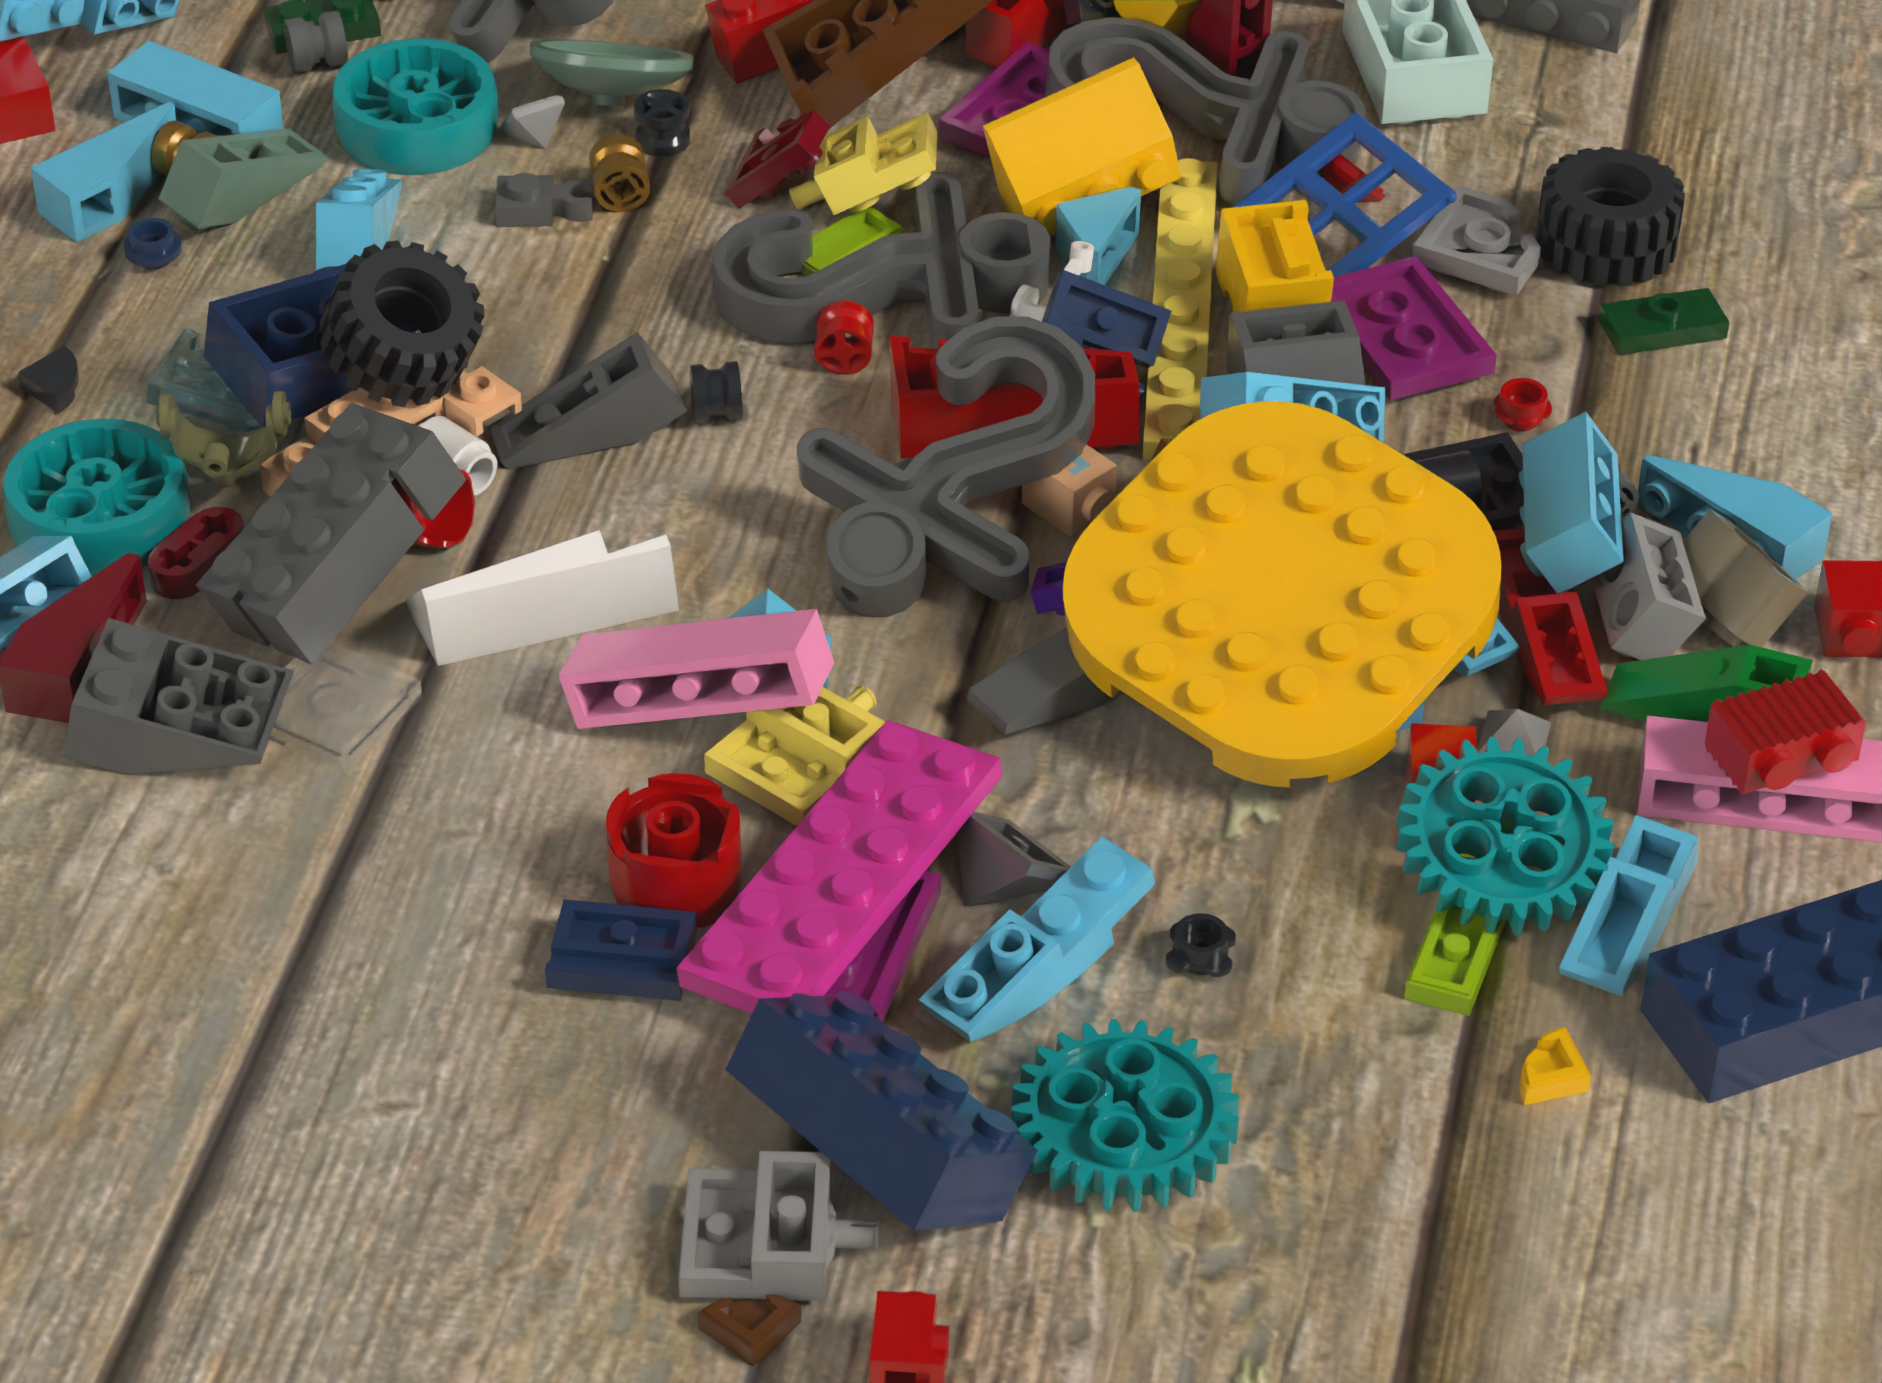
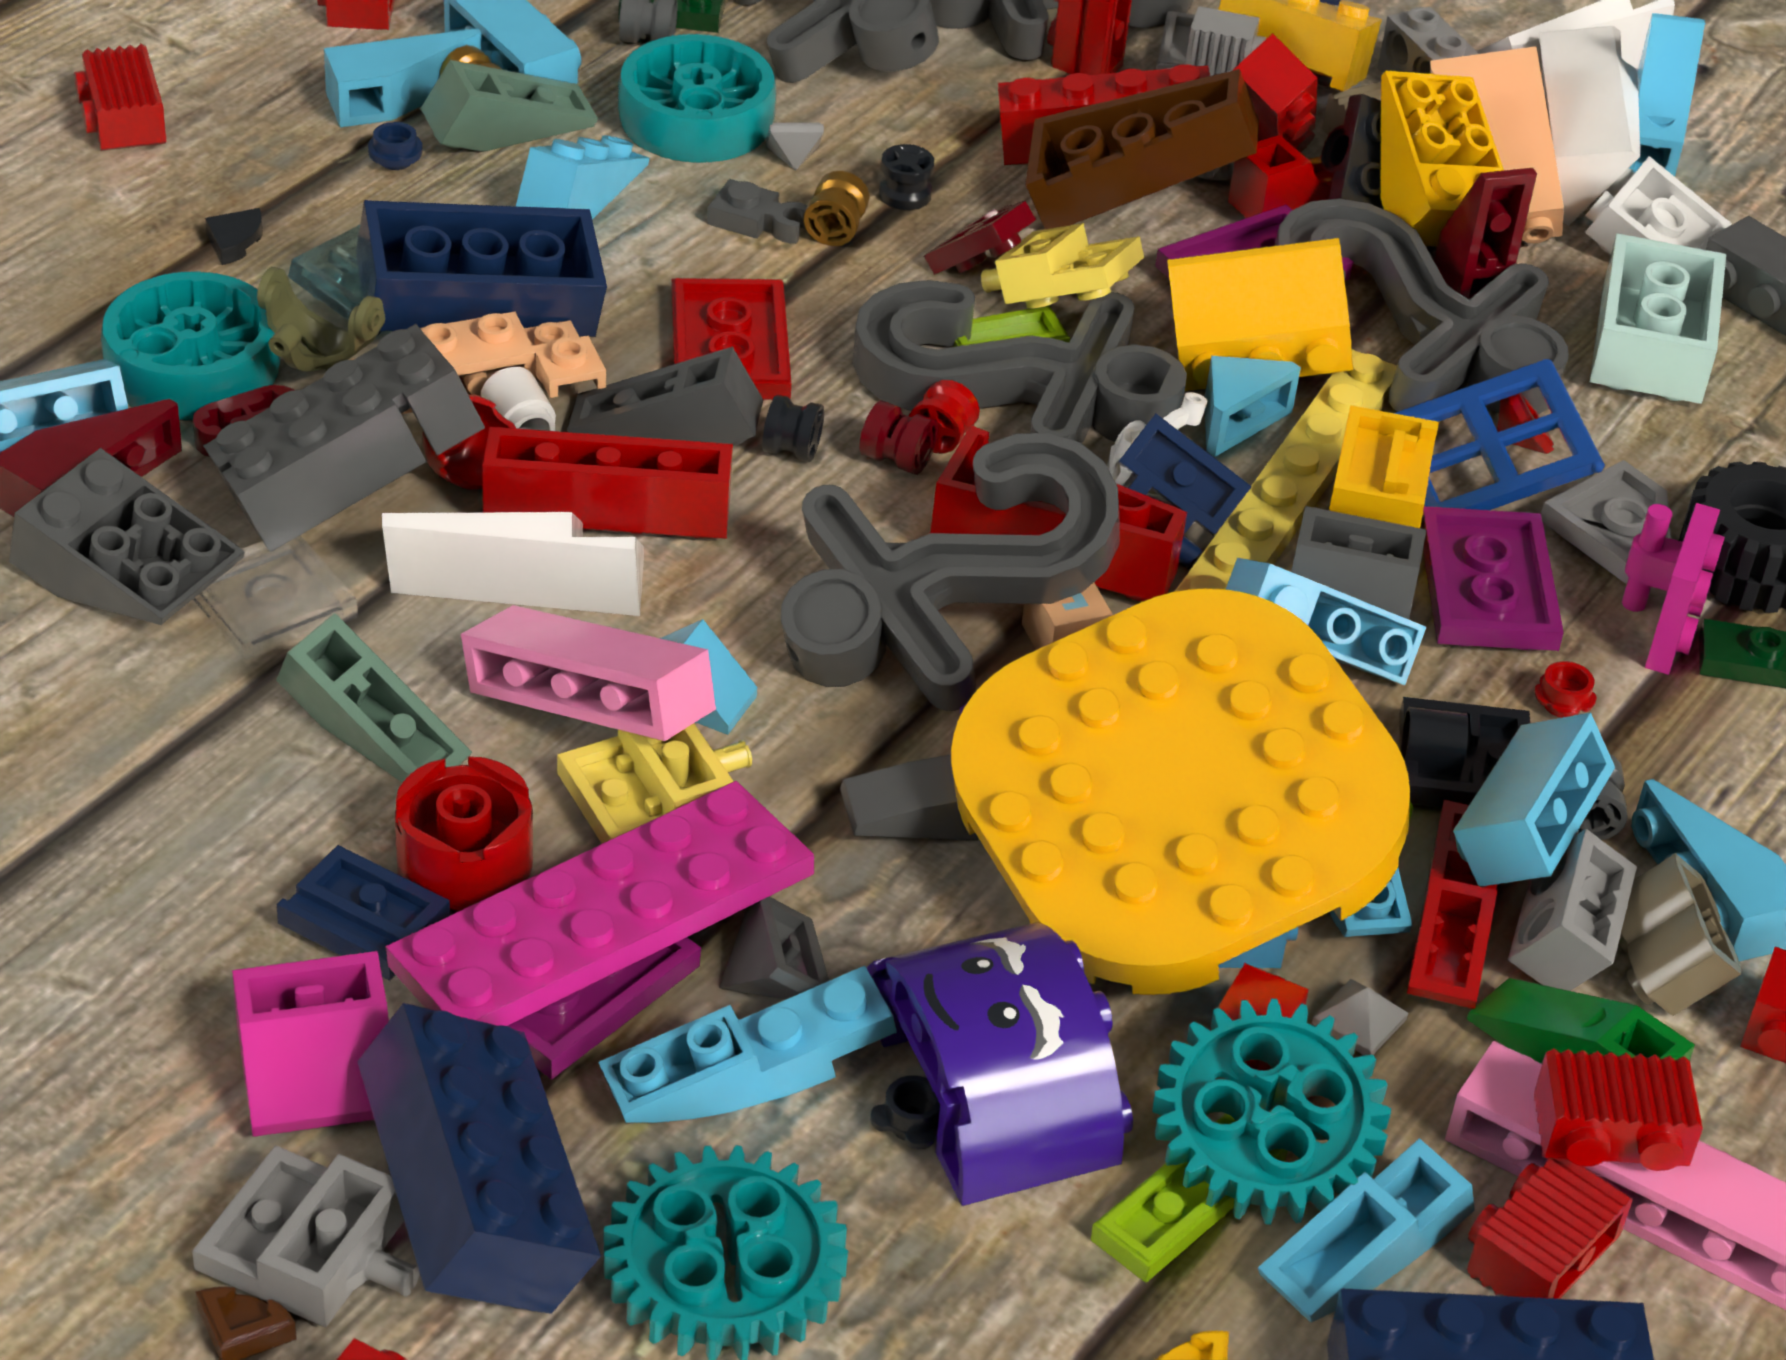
camera: 20 degrees right, 0 degrees up
black tyre [319,241,485,407] -> none
sand green dish [529,39,693,107] -> none
none -> dark pink slope [232,951,389,1137]
none -> sand green slope [276,613,472,783]
none -> red brick [482,427,733,539]
none -> red tile [671,278,792,400]
none -> dark red wheel [859,400,938,475]
none -> dark purple cylinder [867,923,1133,1206]
none -> red brick [1467,1158,1633,1299]
none -> dark pink plate [1622,503,1725,675]

